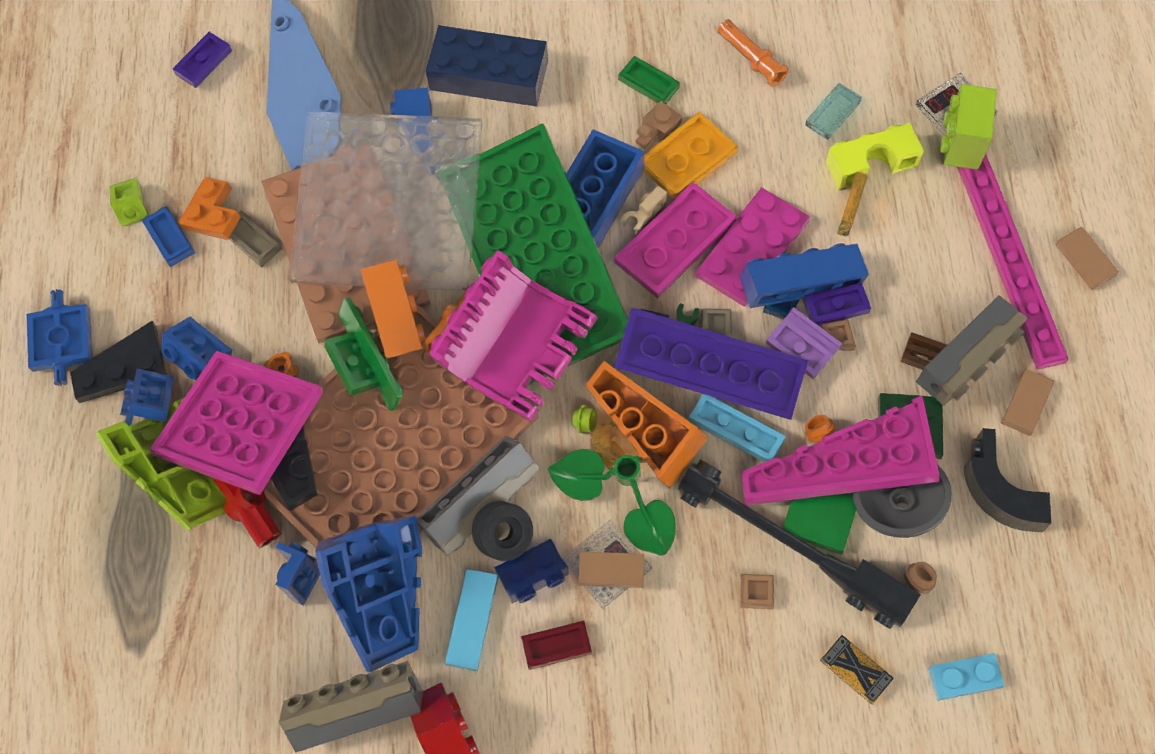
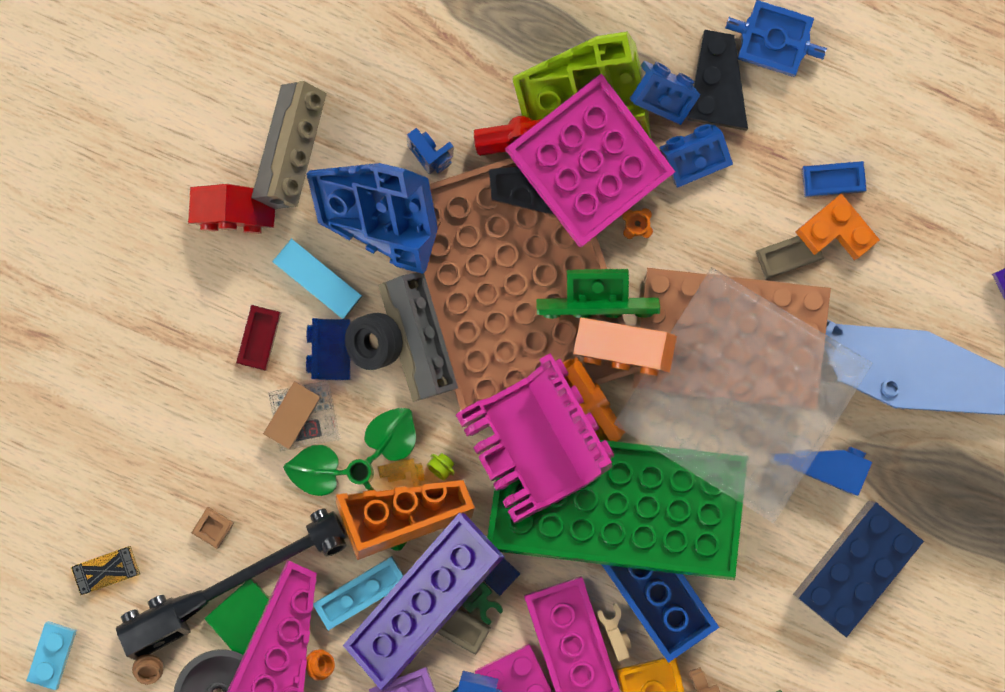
camera: 115 degrees right, 20 degrees up
lime bracket [109,178,148,226] -> none

